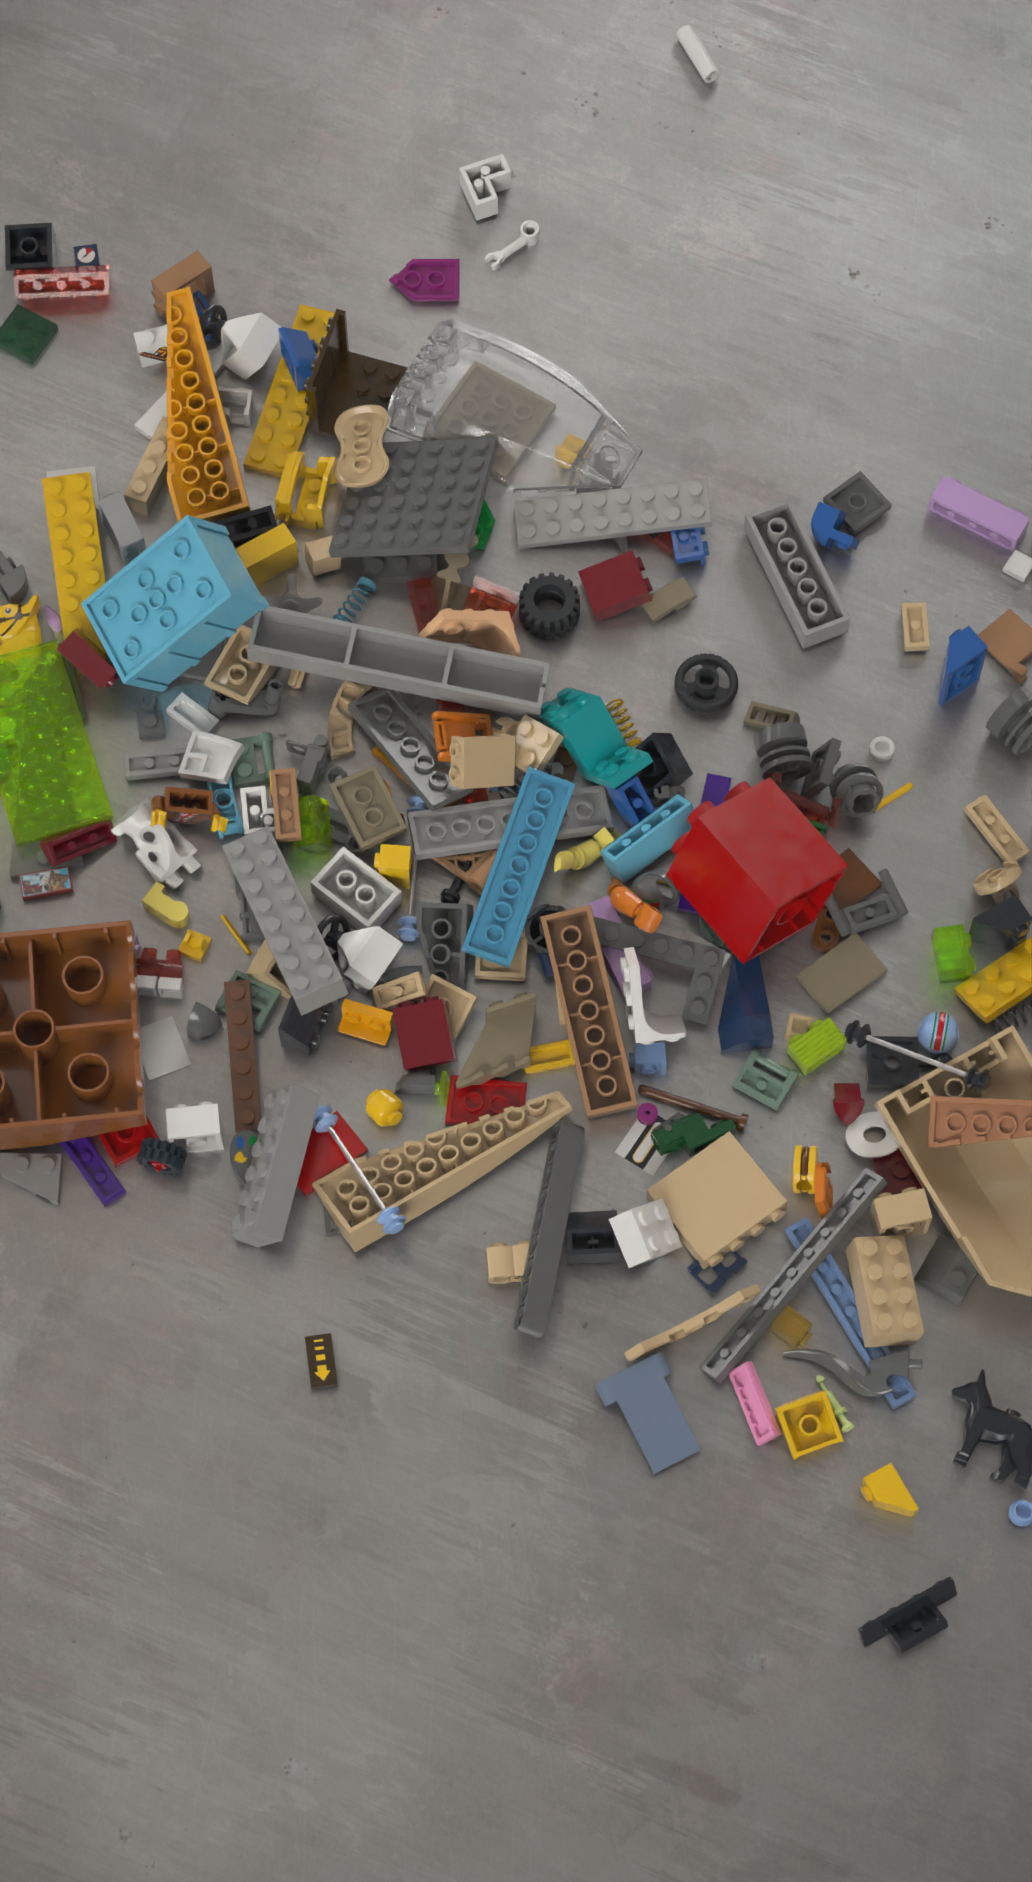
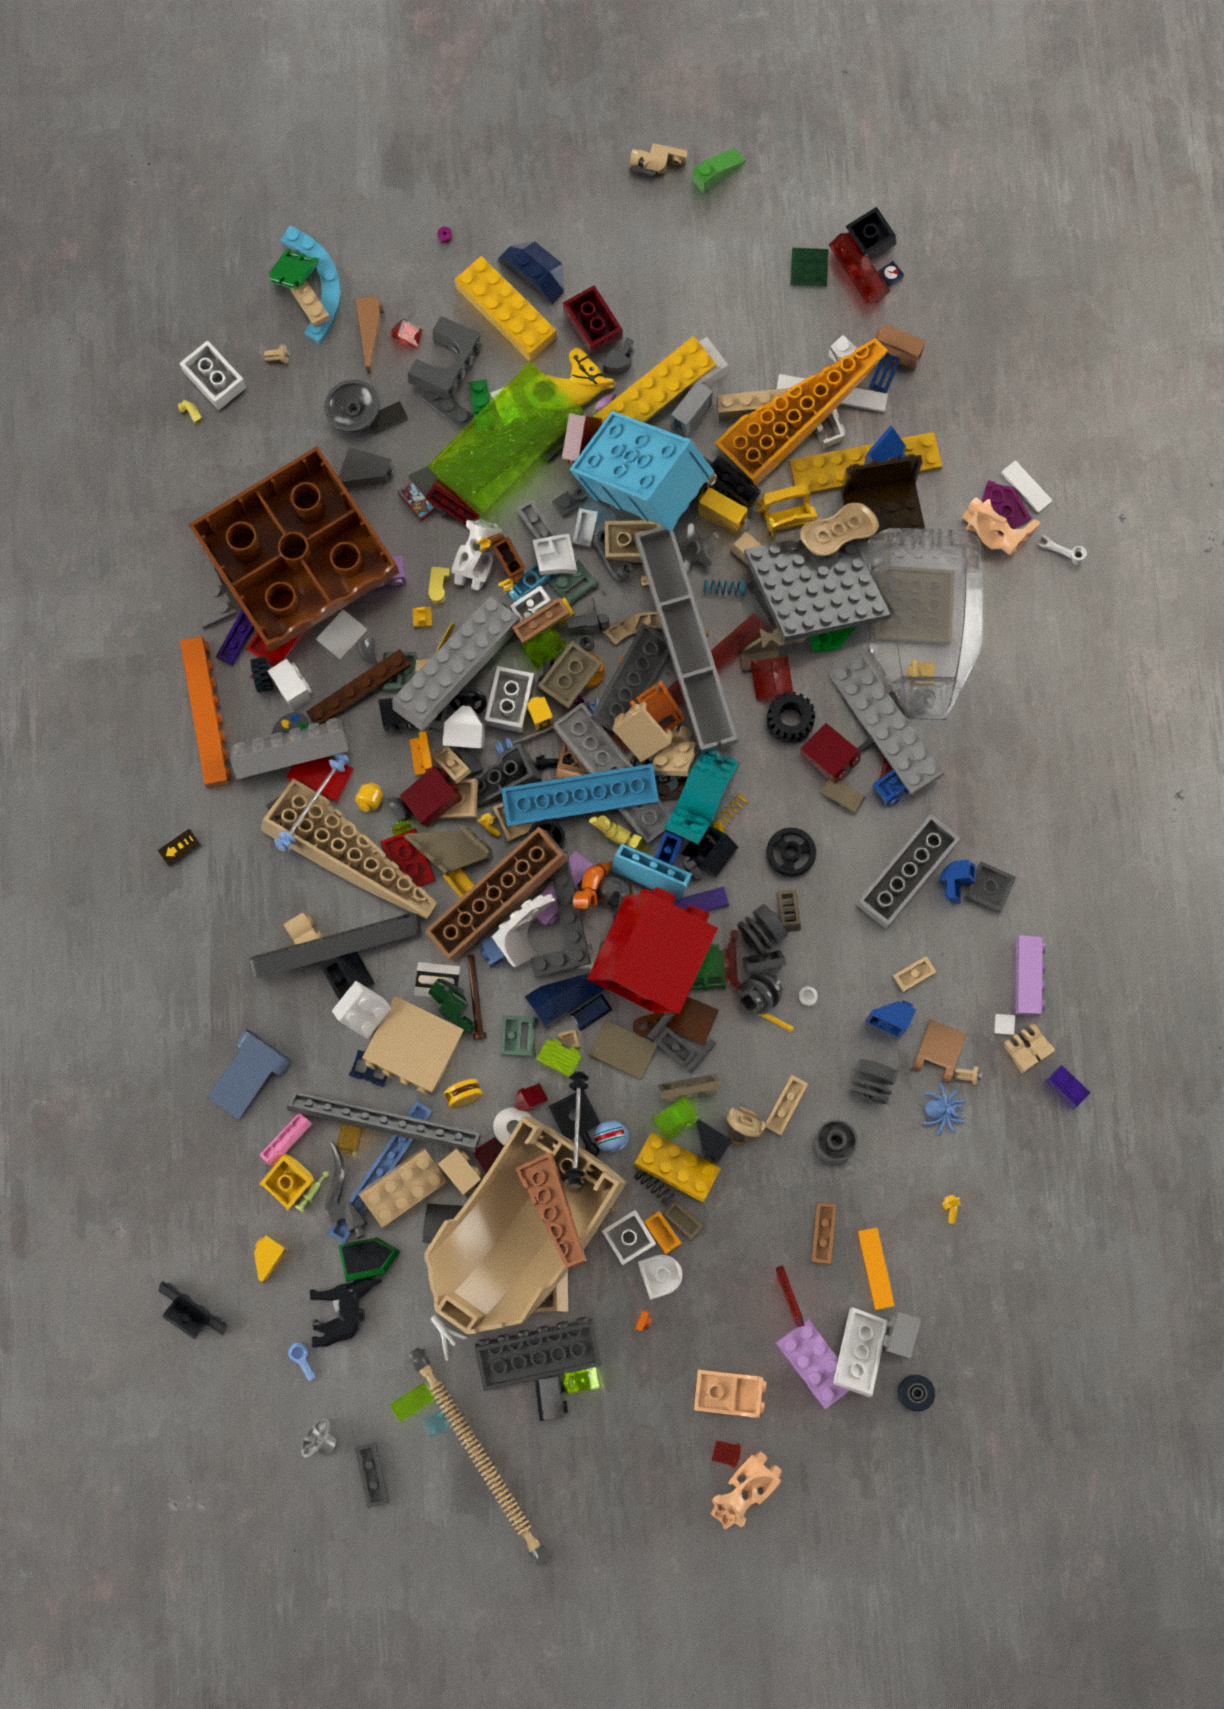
camera: 65 degrees right, 10 degrees up
hips [136,947,185,999] -> none
white piece [199,303,281,380] -> none
light nougat bracket [419,608,520,657] -> none
white brick [459,153,511,221] -> none
tan tile [624,1284,761,1362] -> none
magenta piece [637,1103,658,1125] -> none
orange tile [815,1162,833,1220] -> none
none -> orange brick [180,636,232,789]
none -> black tile [338,1237,400,1282]
none -> yellow plate [478,813,501,838]
none -> dark blue tile [570,994,613,1031]
none -> dark tan plate [658,1074,720,1101]
none -> light nougat hips [962,497,1041,555]
none -> white tile [1001,460,1053,514]

